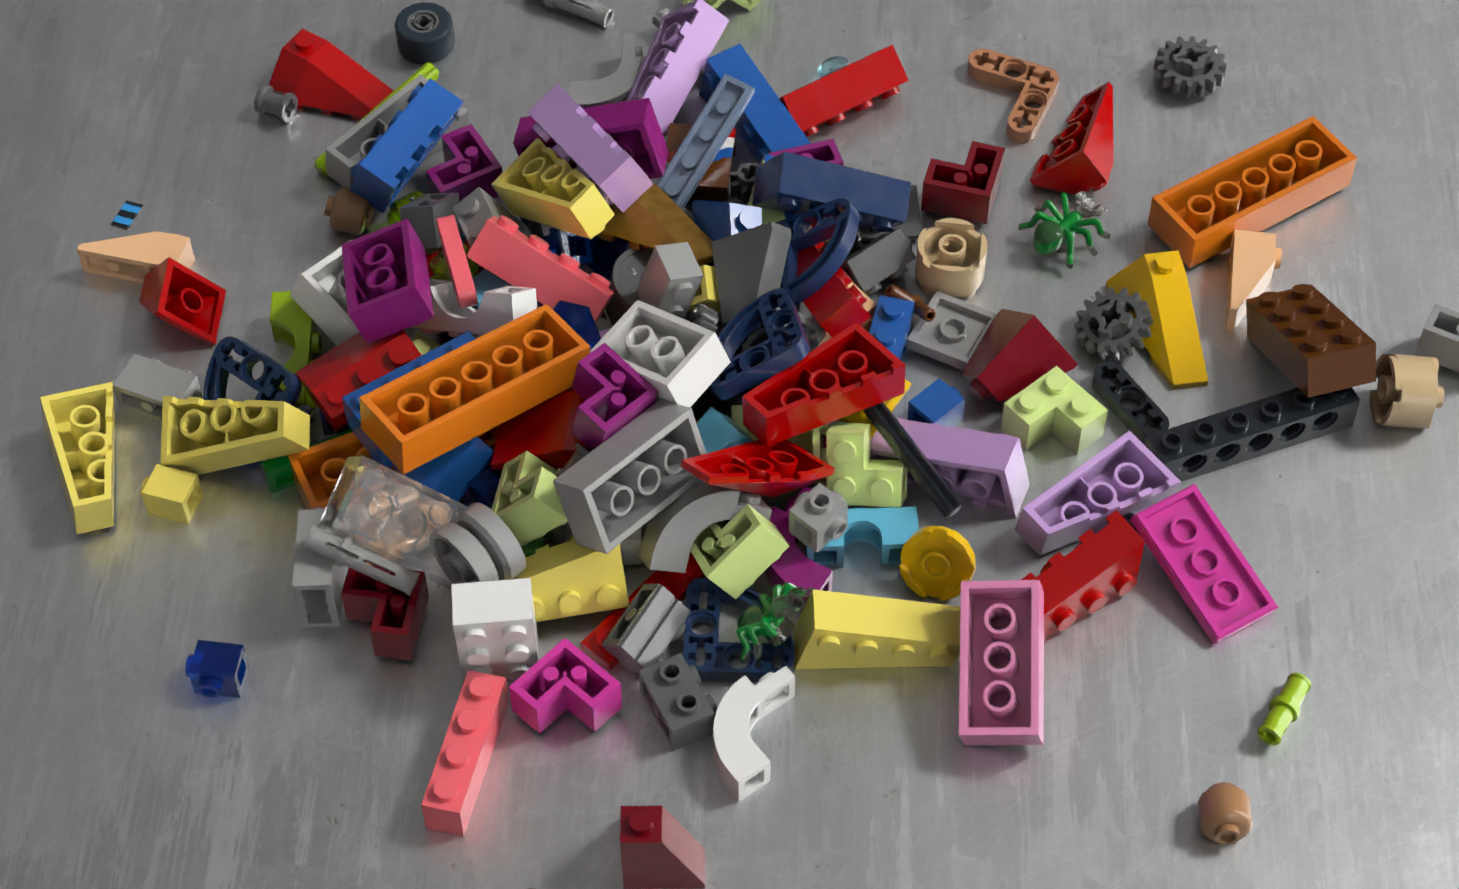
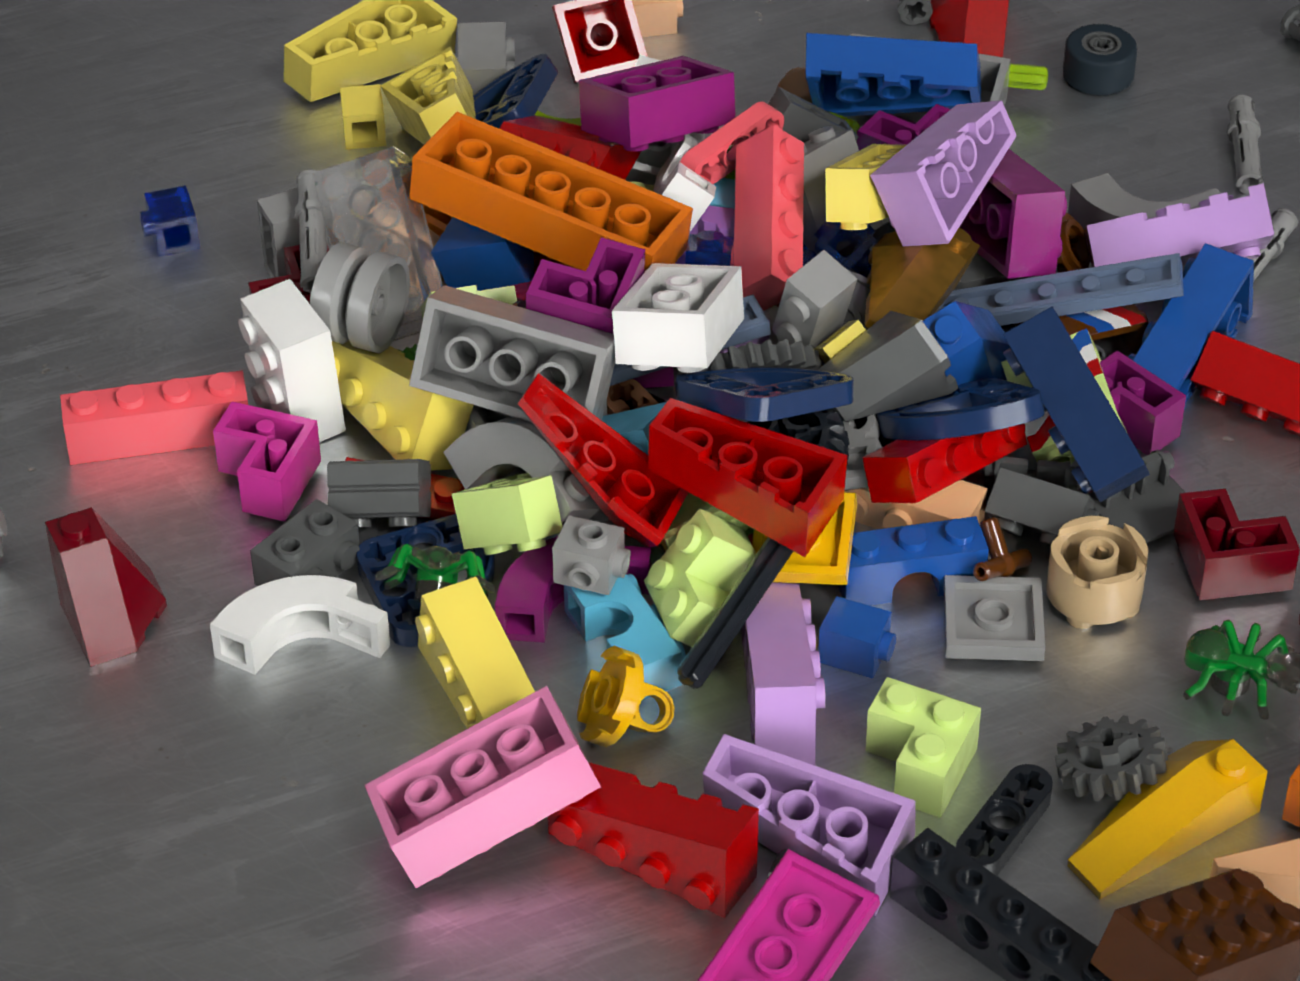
camera: 65 degrees right, 10 degrees down
dark red slope [961,309,1078,402] -> none

